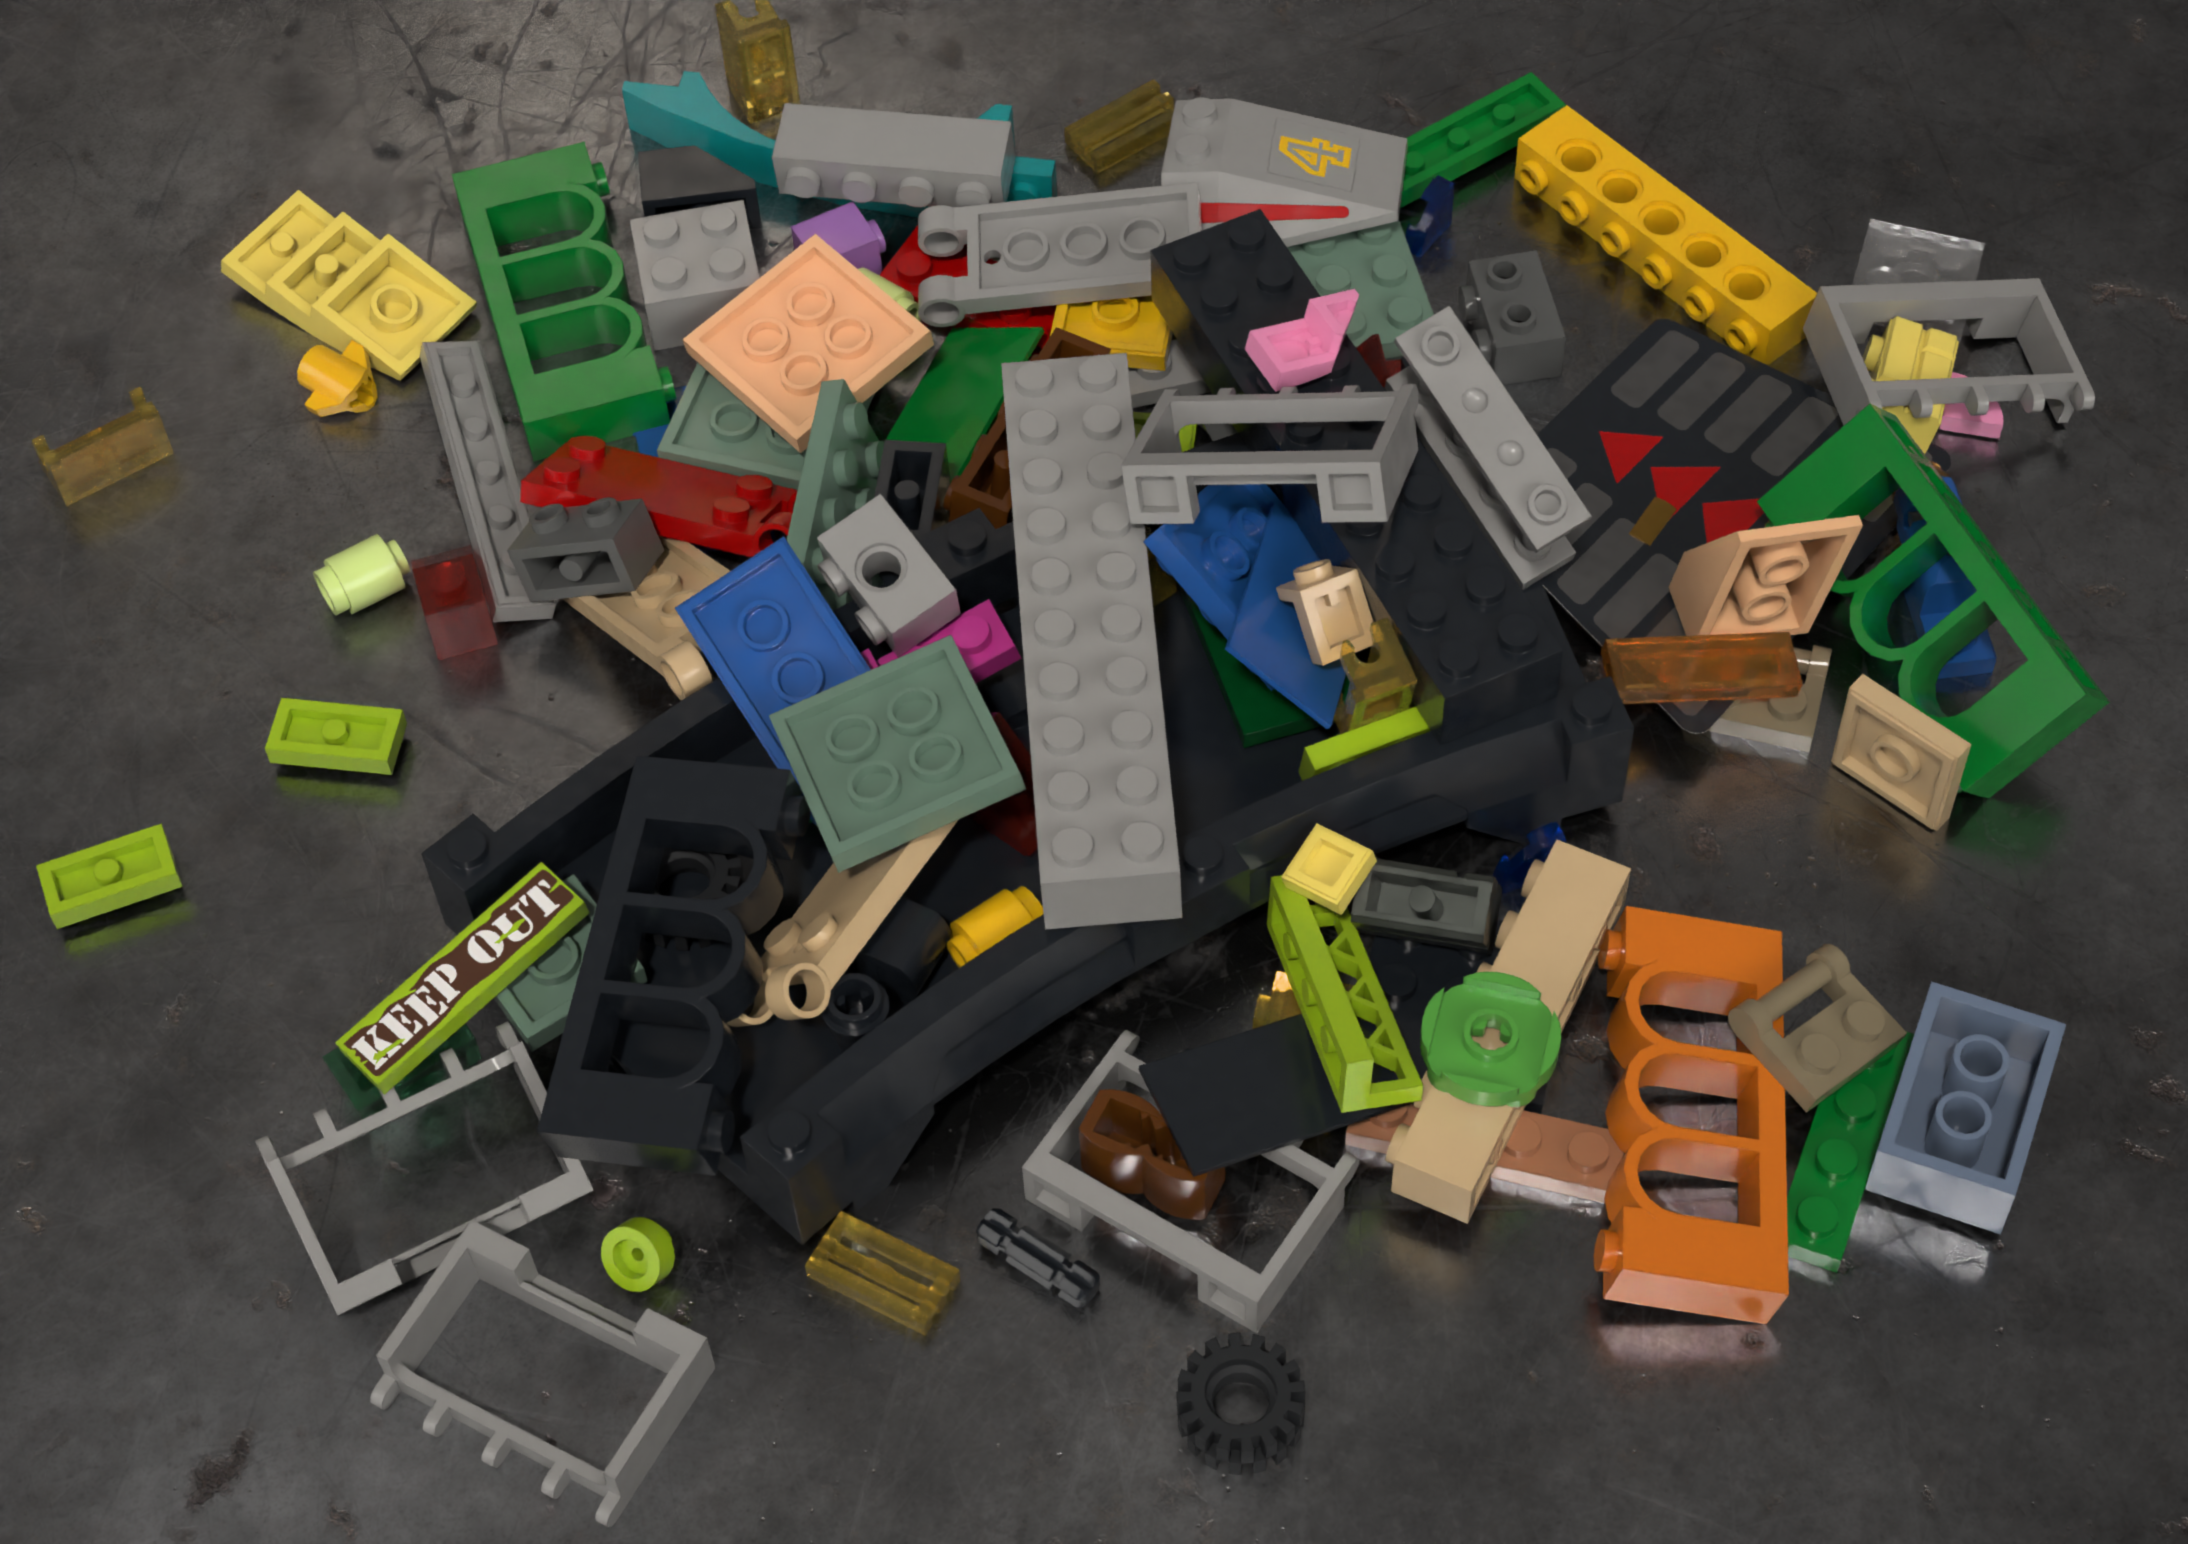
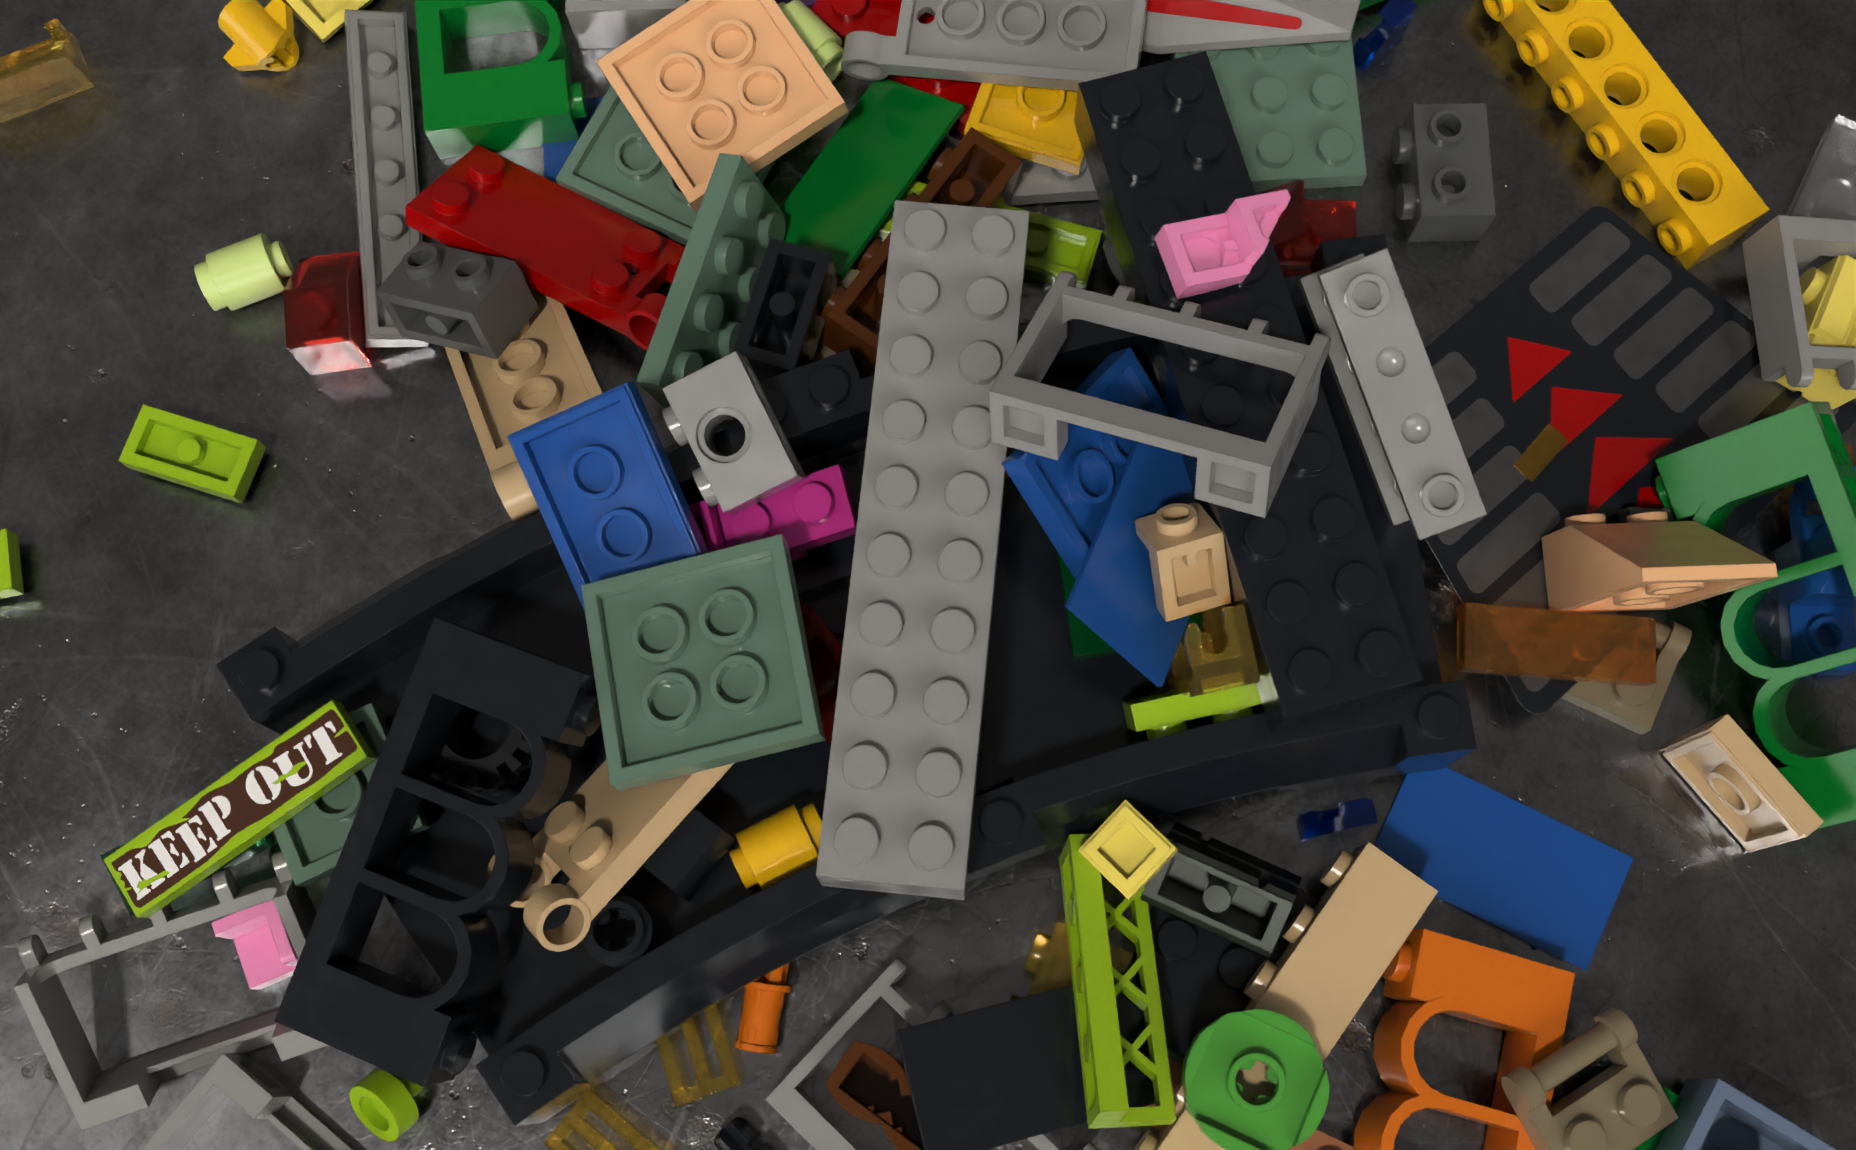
camera: 10 degrees right, 20 degrees up
none -> bright pink panel [211,900,299,990]
none -> clear yellow tile [658,1002,743,1107]
none -> orange axle [734,963,792,1054]
none -> blue window [1374,767,1634,971]

